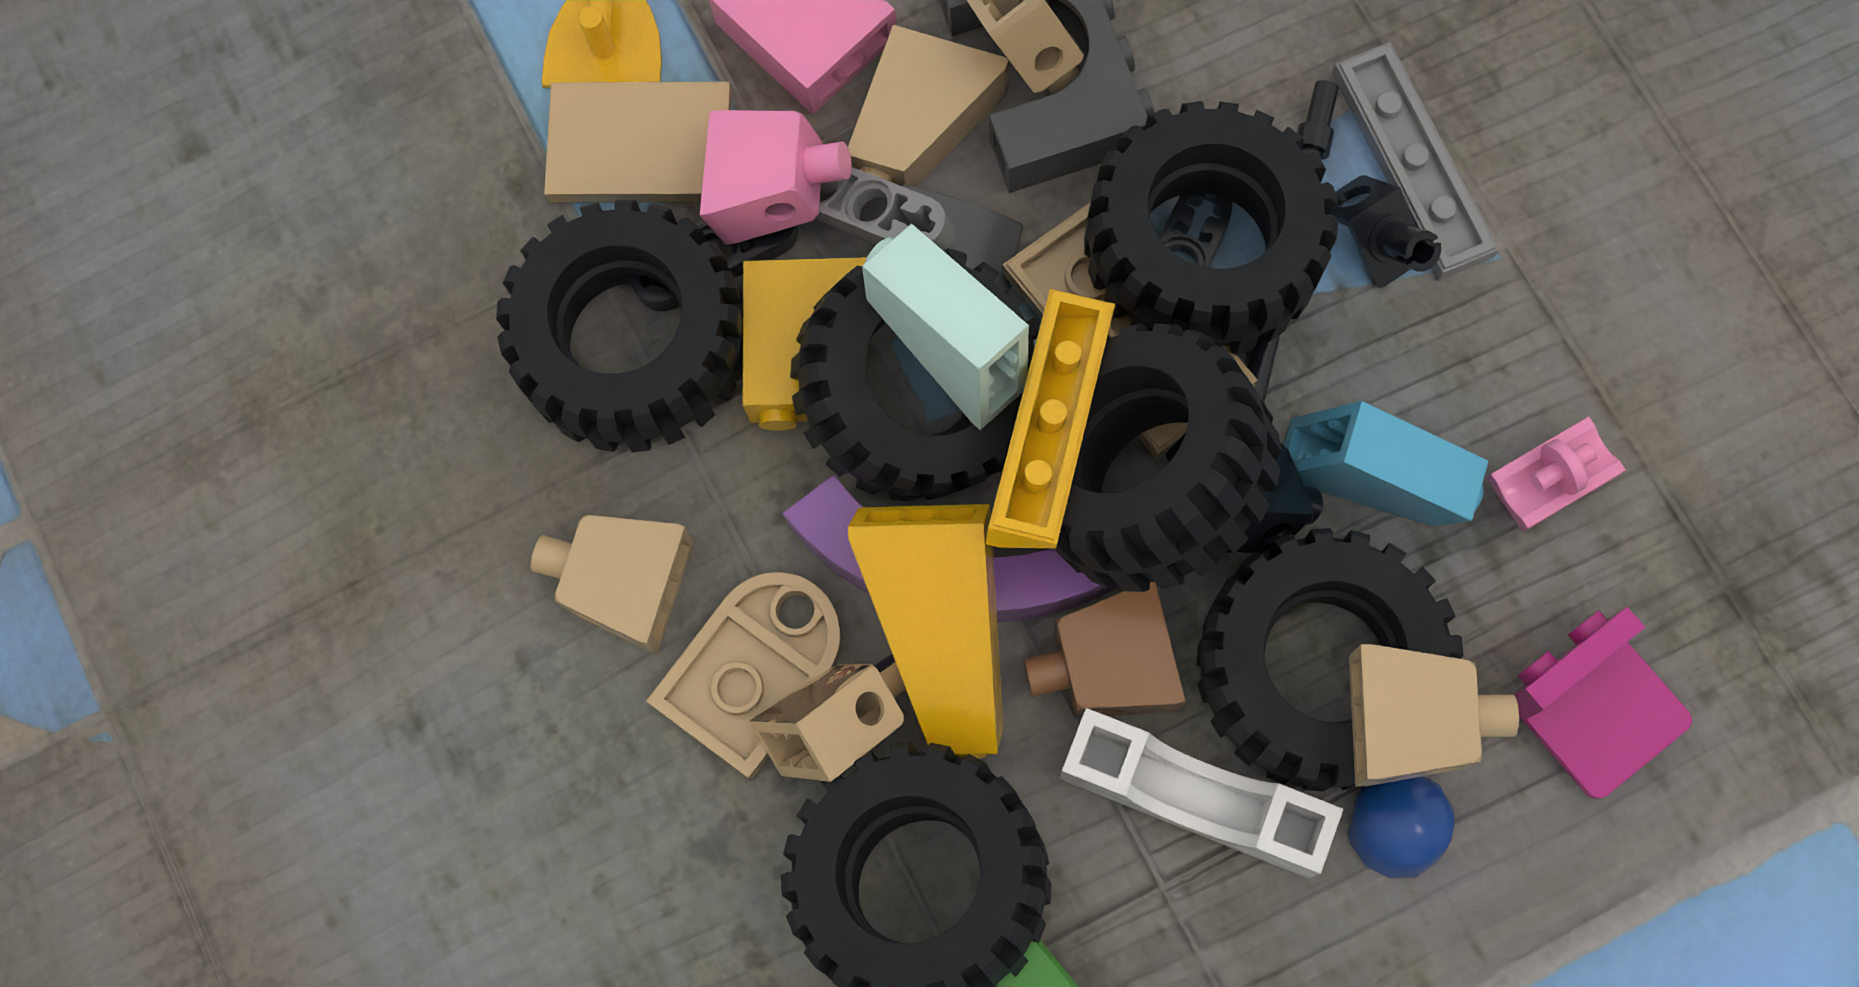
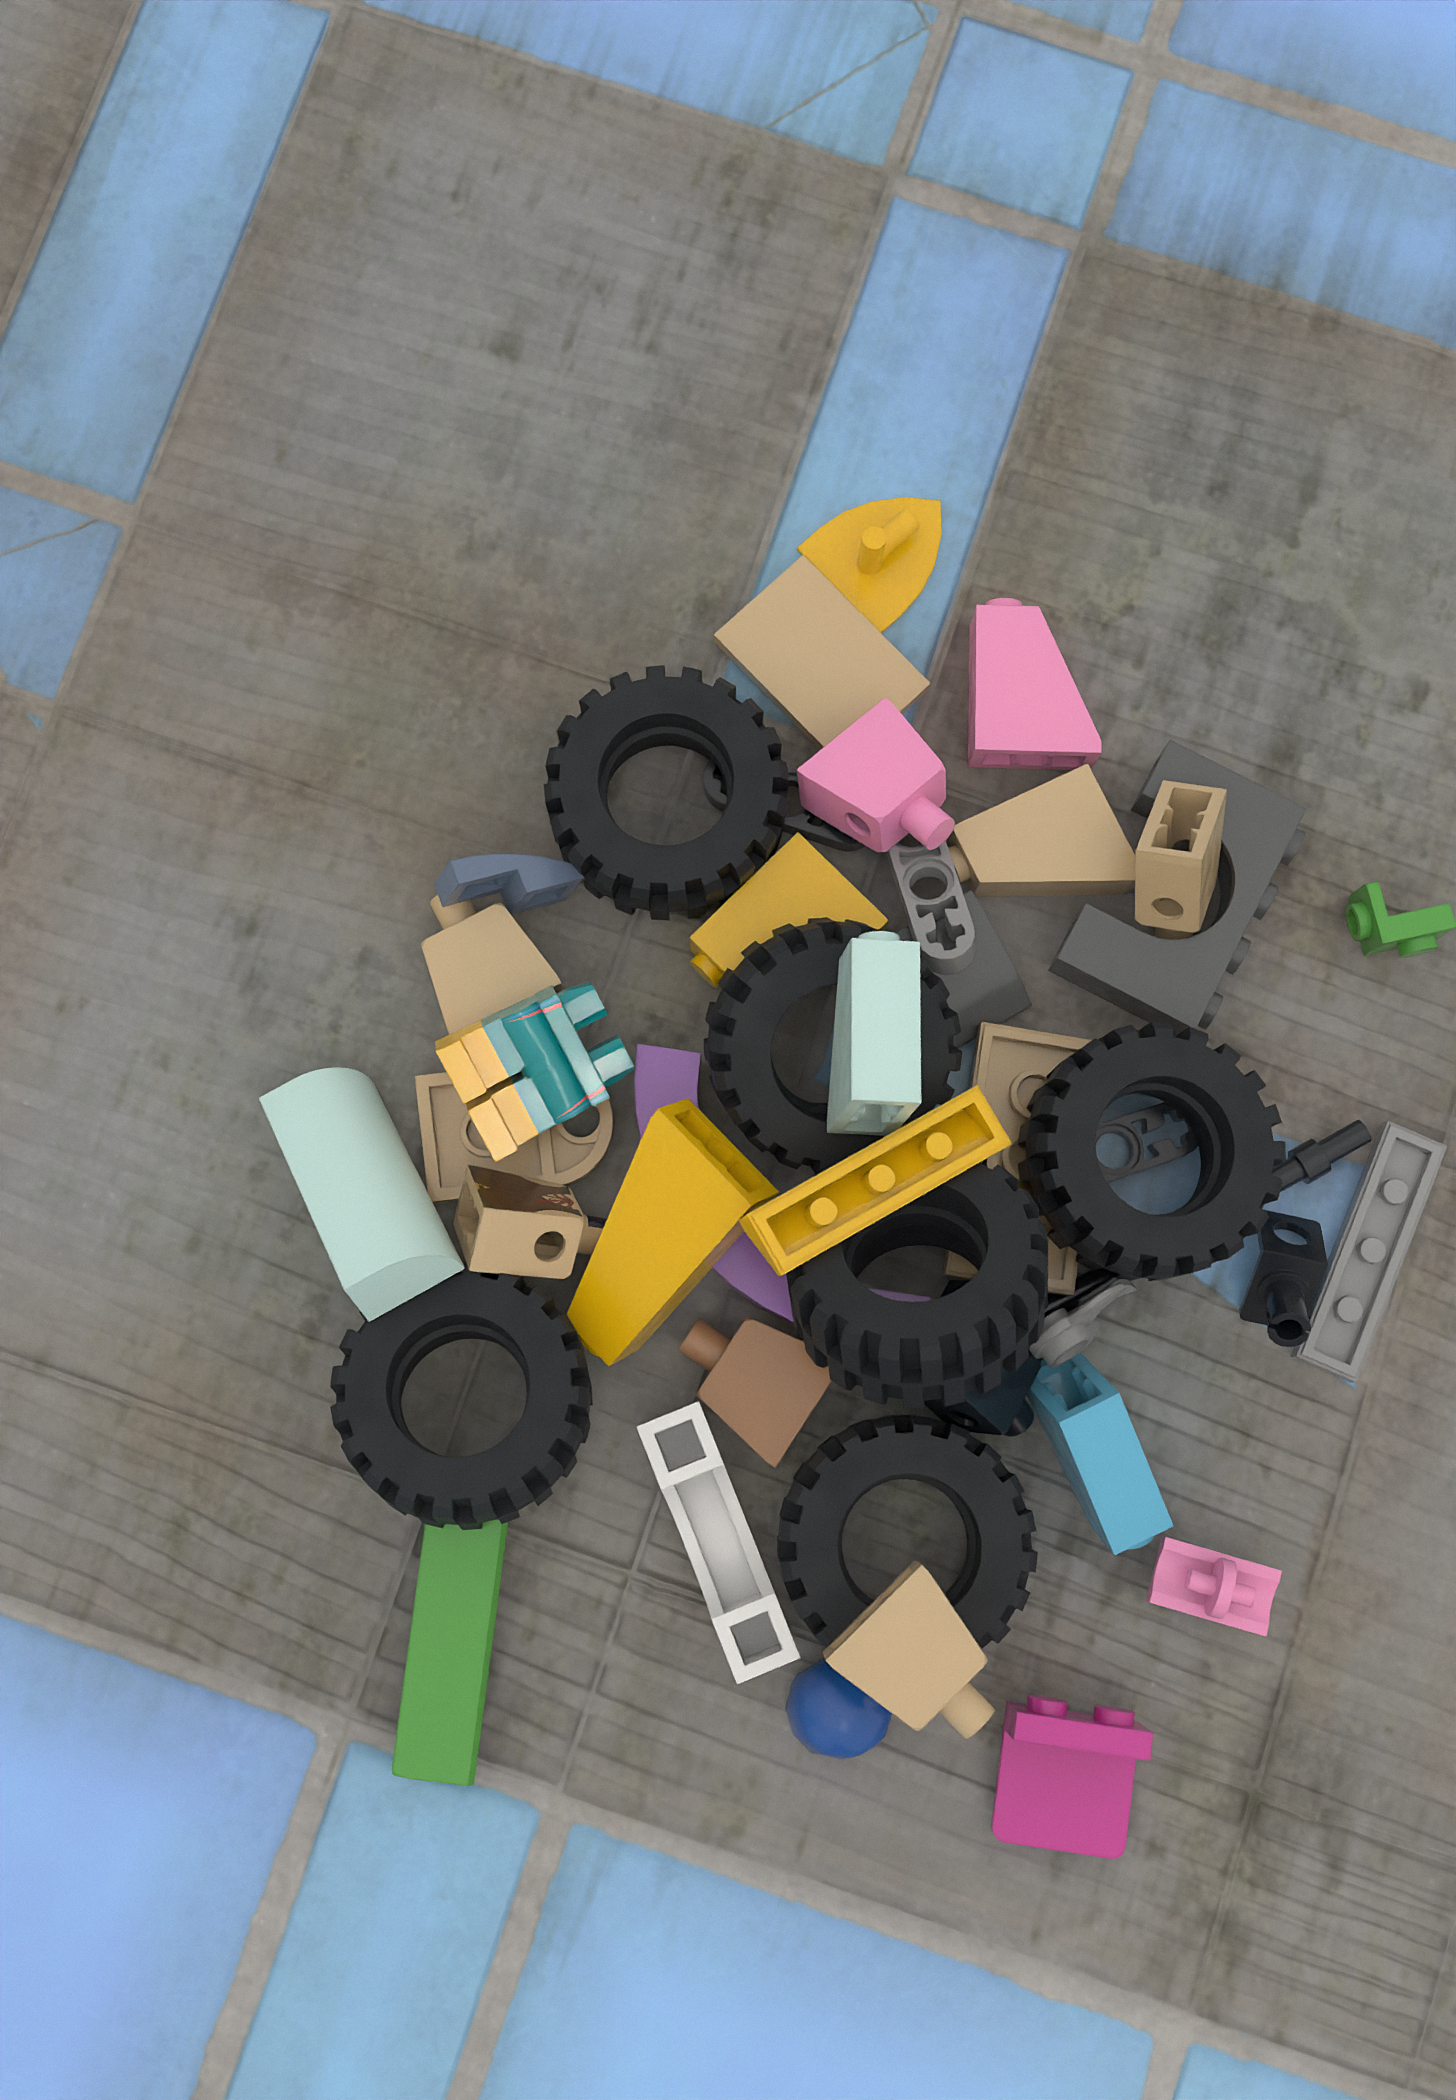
camera: 35 degrees right, 5 degrees up
none -> light aqua brick [259,1067,465,1322]
none -> sand blue slope [434,854,584,915]
none -> teal hips [435,981,635,1163]
none -> light grey plate [1029,1279,1137,1368]

